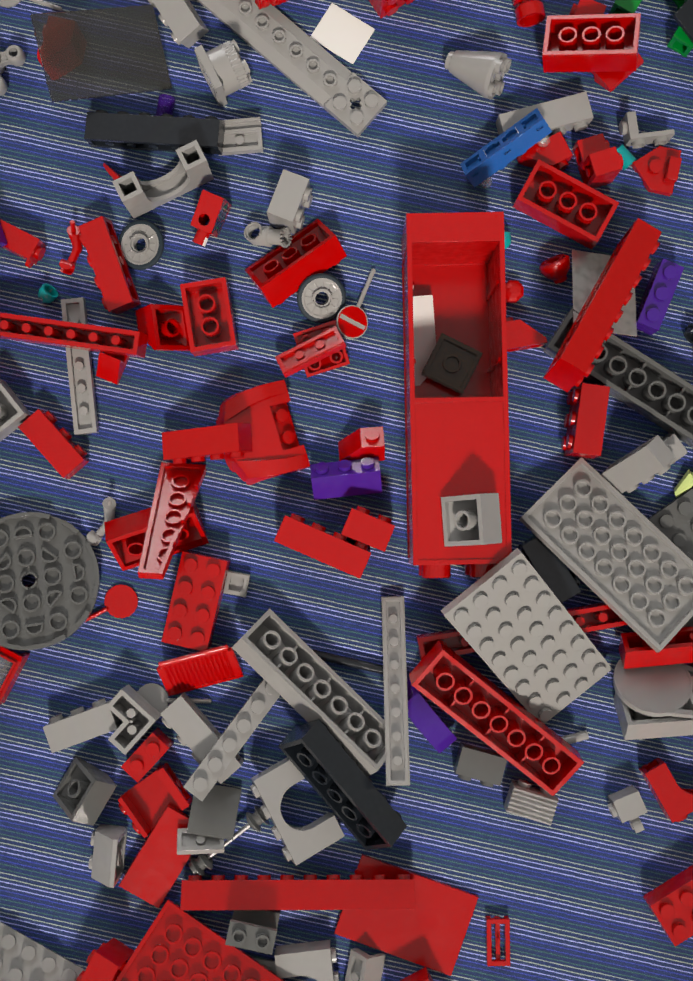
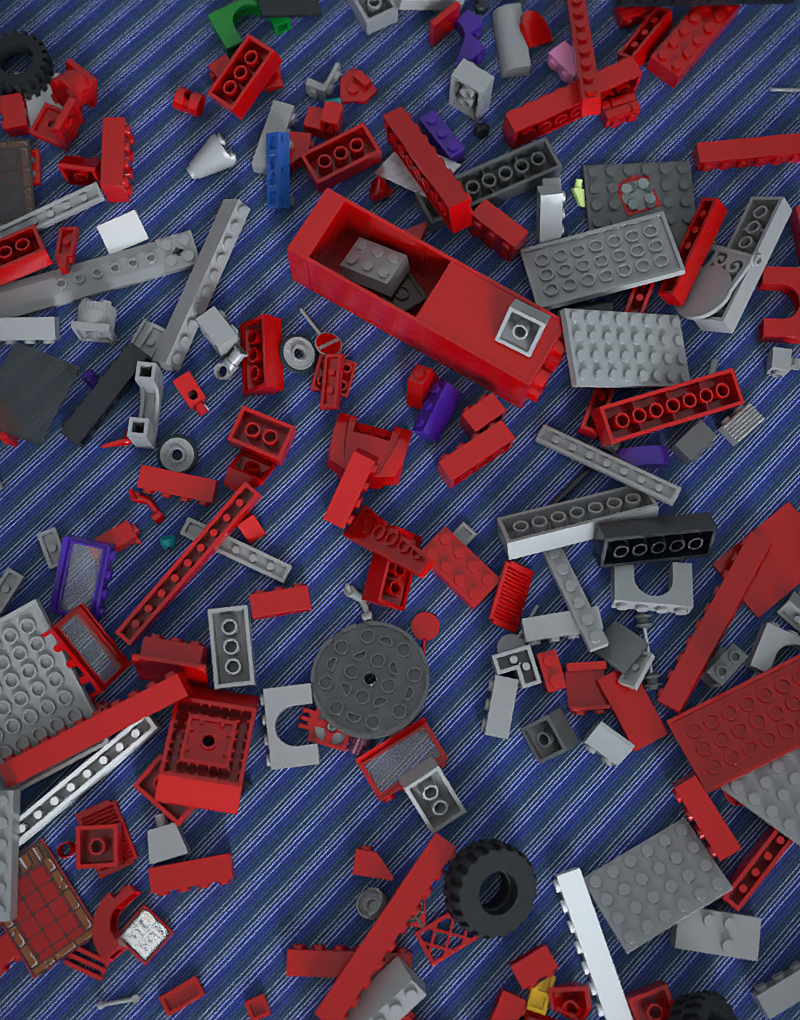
camera: 65 degrees left, 10 degrees down
none -> light grey brick [152,199,250,372]
none -> light grey brick [340,237,410,297]

